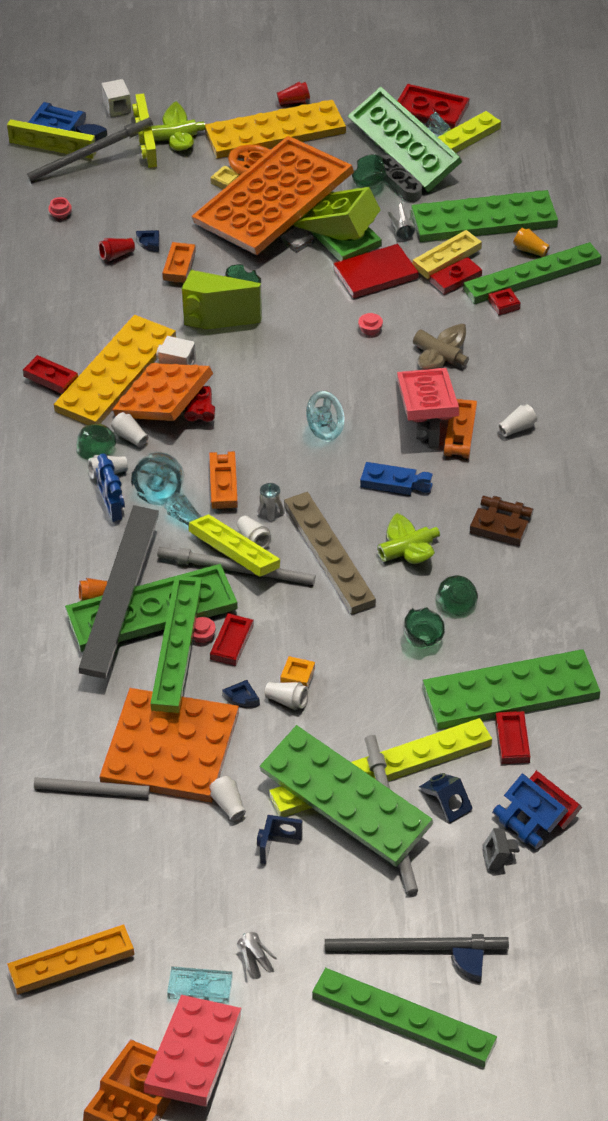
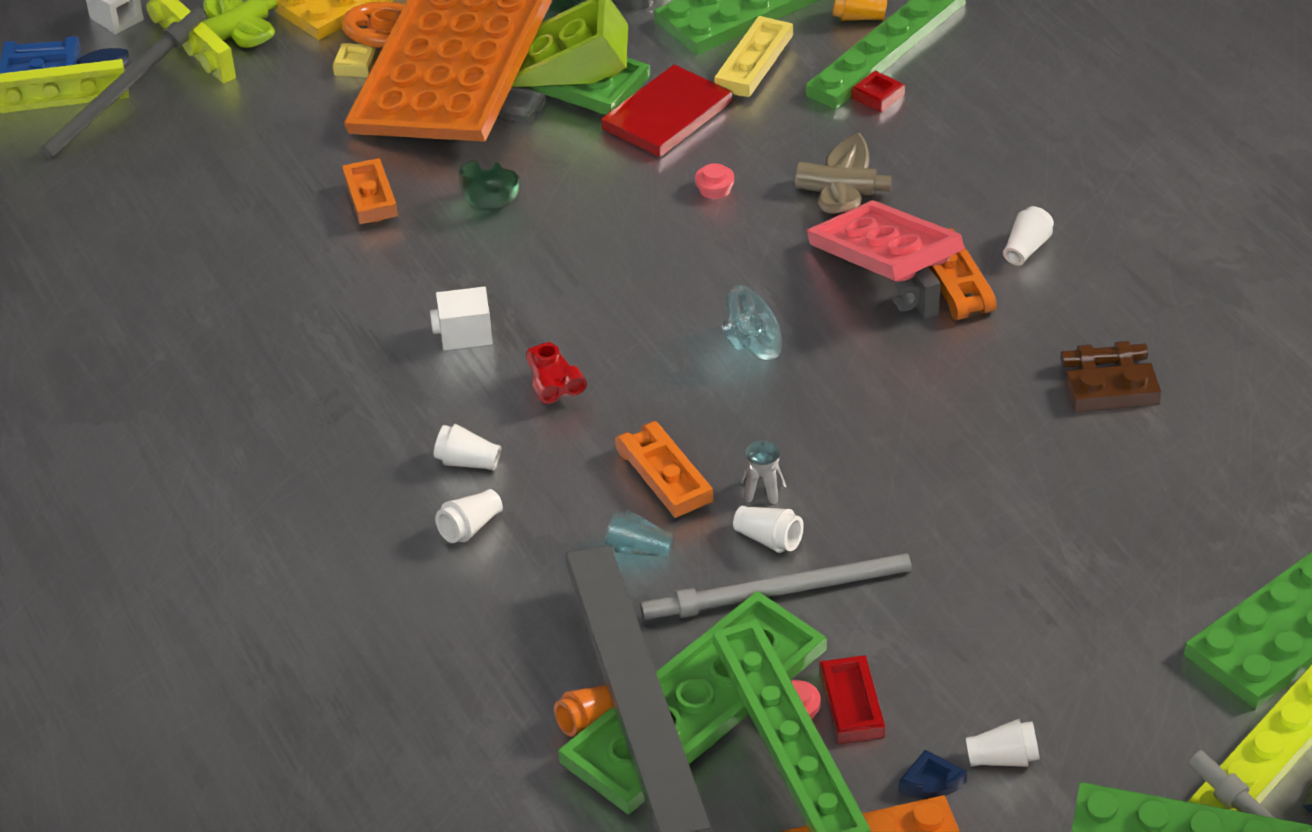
camera: 25 degrees left, 5 degrees down
red plate [23,355,78,394] -> none
coral plate [48,197,72,218] -> none
yellow plate [53,314,176,429] -> none
clear green hair [76,424,116,460] -> none
blue plate [96,454,125,522] -> none
red cone [98,238,135,261] -> none
orange plate [112,363,213,421] -> none
clear light blue cylinder [131,452,185,506] -> none
dark blue tile [136,230,160,252] -> none
lime slope [182,270,262,330] -> none
neon yellow plate [189,514,280,577] -> none
light orange plate [280,656,315,687] -> none
dark tan plate [284,491,376,615] -> none
blue plate [360,462,433,495] -> none
lime plant [377,513,440,564] -> none
flat silver piece [388,204,415,239] -> none
clear green hair [403,607,445,649] -> none
red plate [430,257,482,295] -> none
clear green hair [435,575,478,615] -> none

